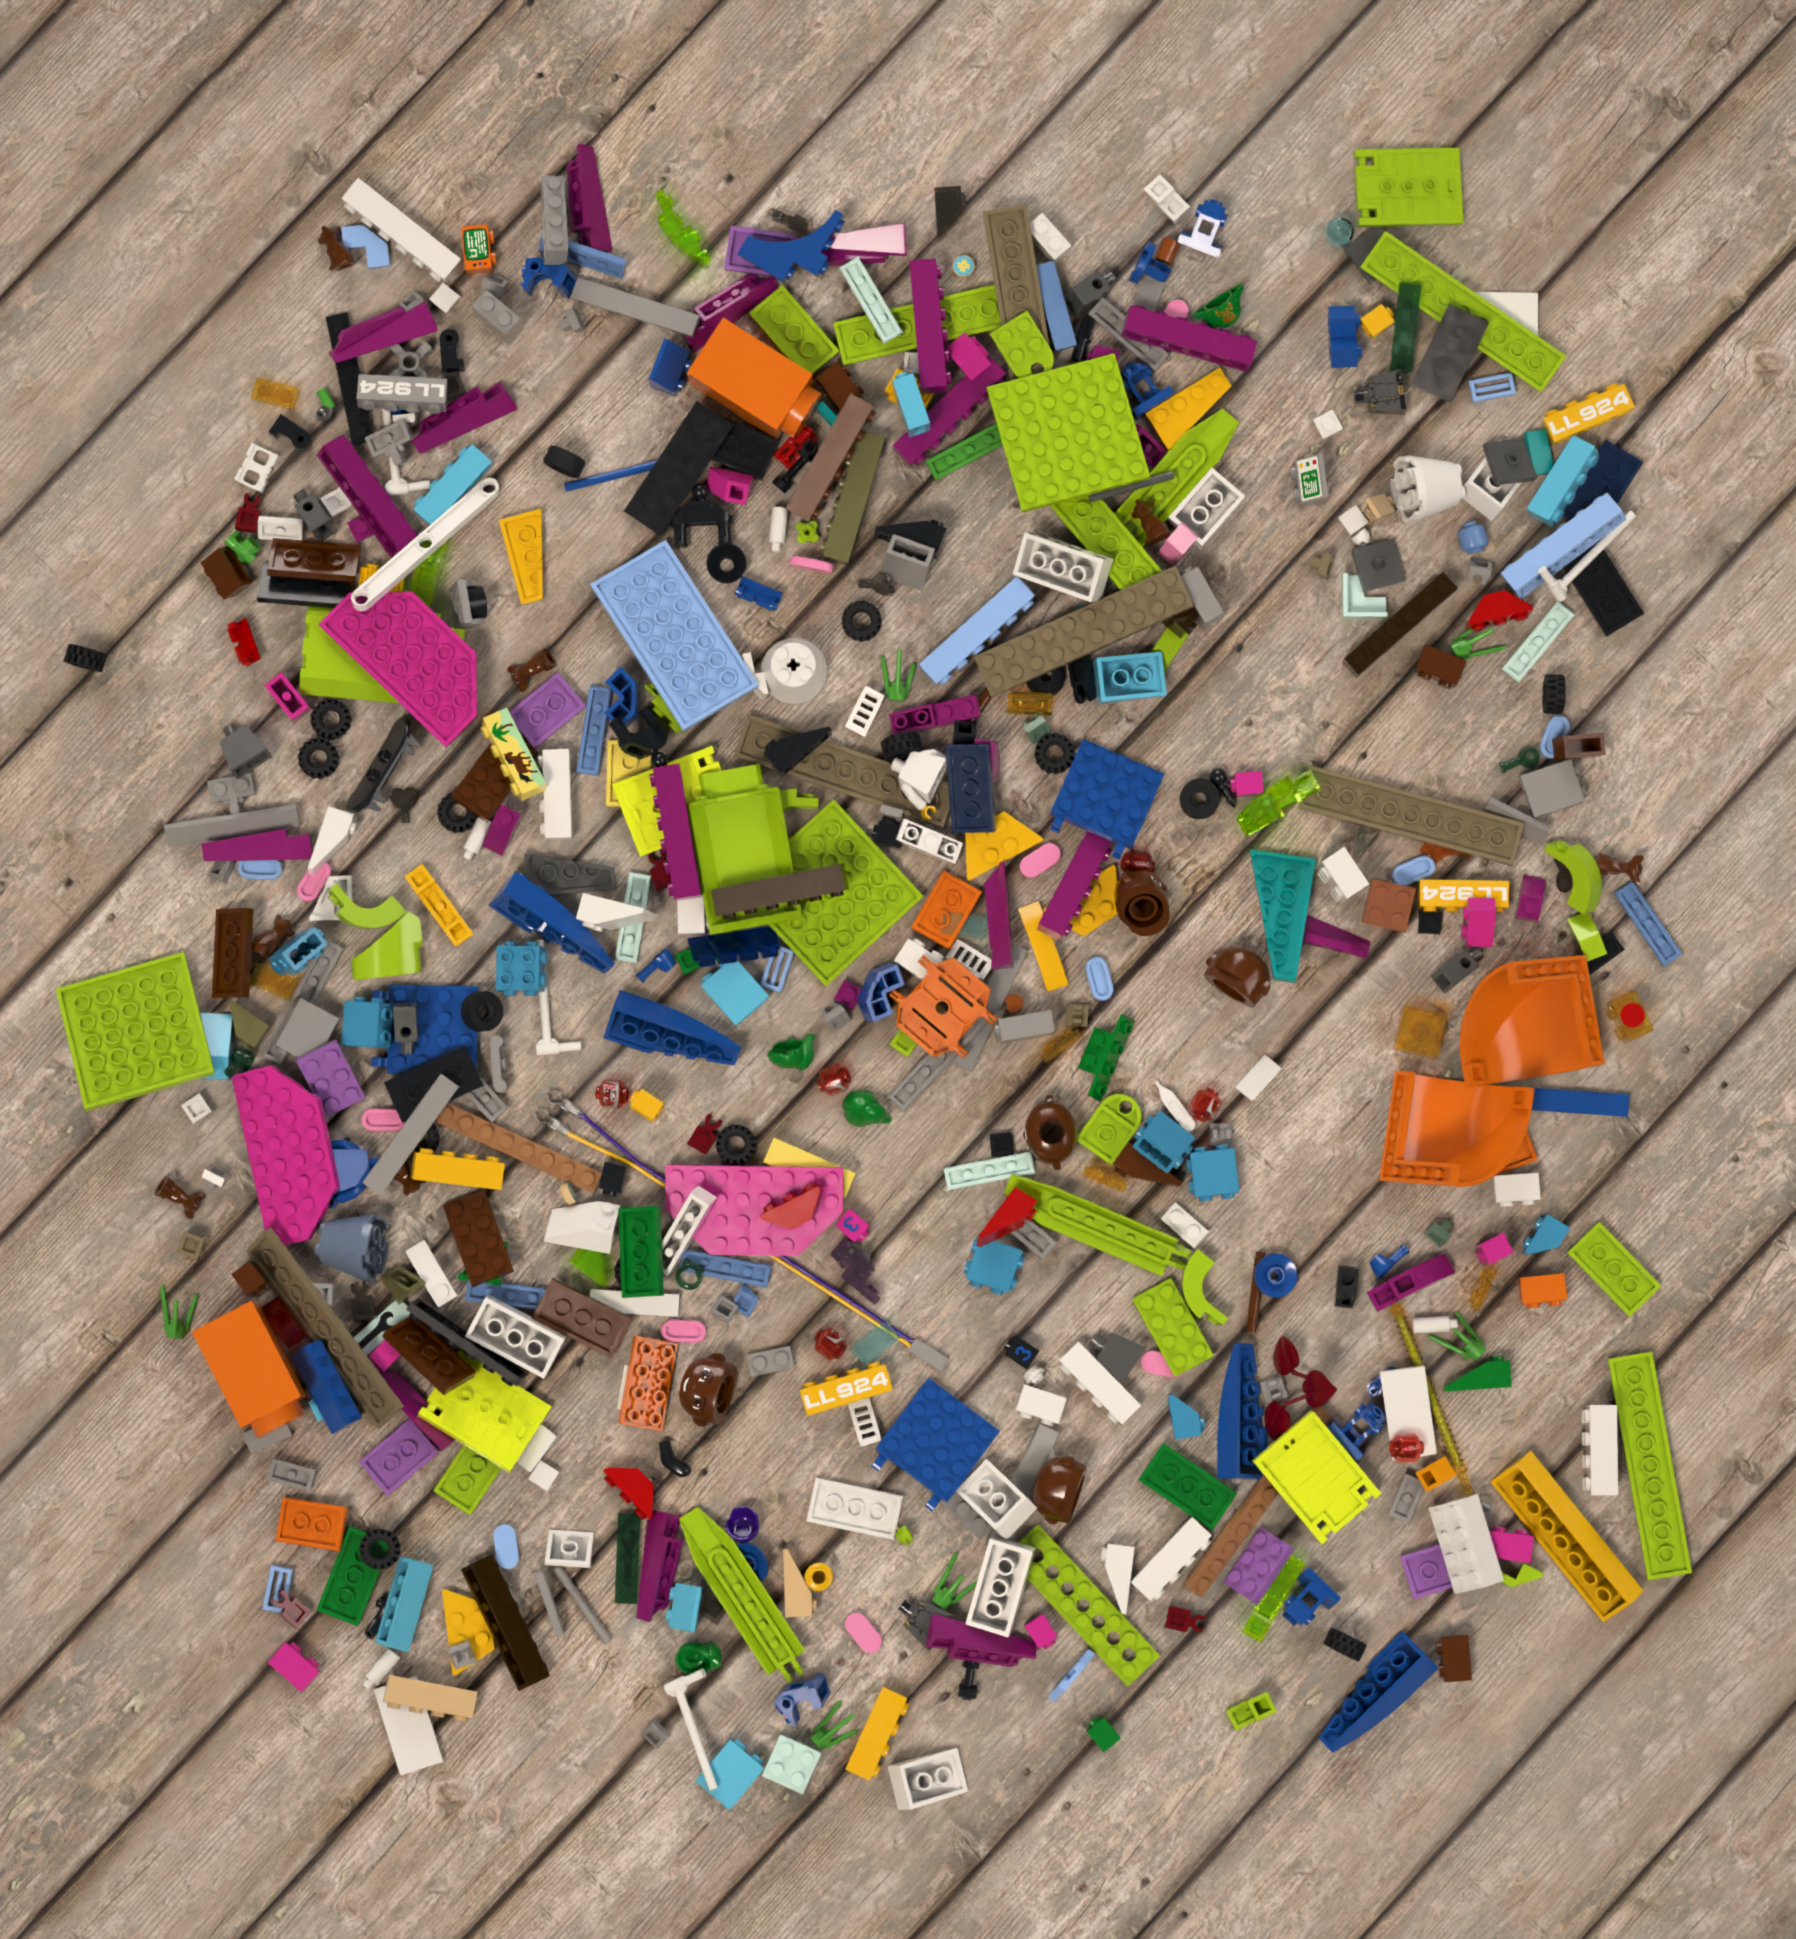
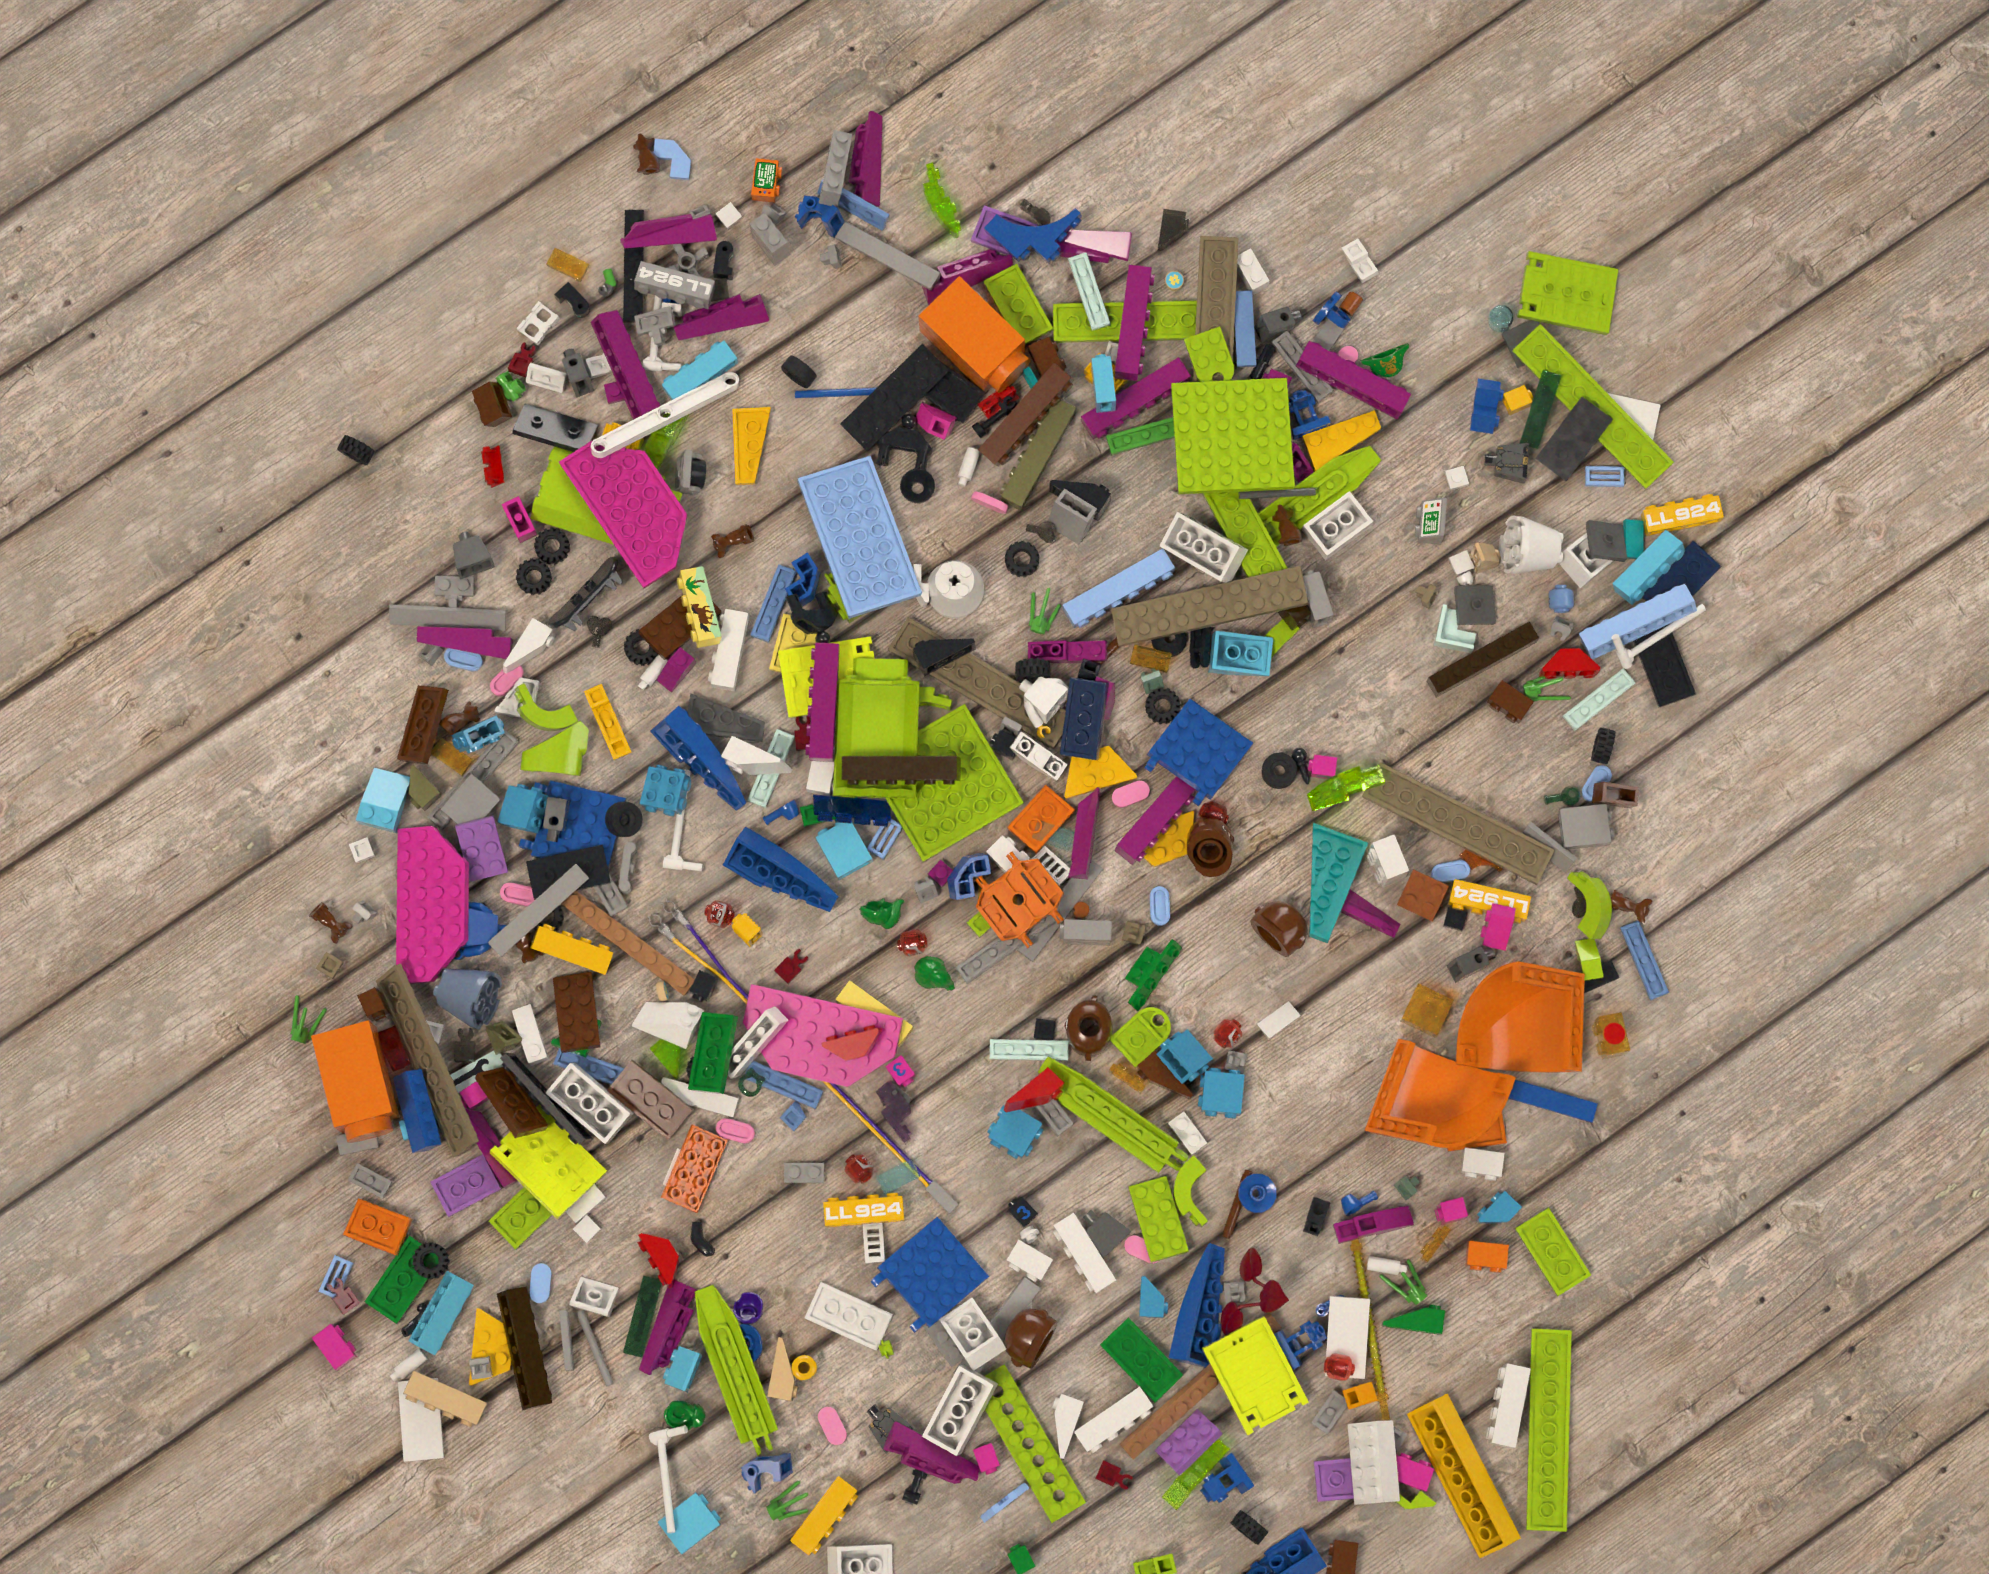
camera: 15 degrees right, 5 degrees down
lime plate [56,952,215,1112] -> none
clear green bar [224,1048,256,1078] -> none
reddish brown plate [267,538,361,582] -> none
white brick [342,178,462,283] -> none
medium lavender plate [509,672,586,749] -> none
light grey slope [641,1720,671,1749] -> none
blue slope [649,338,693,396] -> none
reddish brown piece [679,1353,737,1427] -> none
clear smoke plate [699,1594,726,1625] -> none
light grey slope [709,1295,739,1324] -> none
black tyre [716,1124,756,1165] -> none
blue hinge [735,576,783,612] -> none
light aqua brick [762,1734,821,1794] -> none
lime plate [796,521,819,544] -> none
white slope [845,686,885,737] -> none
bright green plant [932,1553,978,1610] -> none
dark pink brick [945,332,991,381] -> none
yellow slope [1018,901,1069,992] -> none
clear yellow plate [1041,1029,1082,1064] -> none
white piece [1154,1080,1195,1132] -> none
bright pink slope [1157,523,1198,567] -> none
tile [1177,199,1228,258] -> none
magenta slope [1514,875,1545,923] -> none

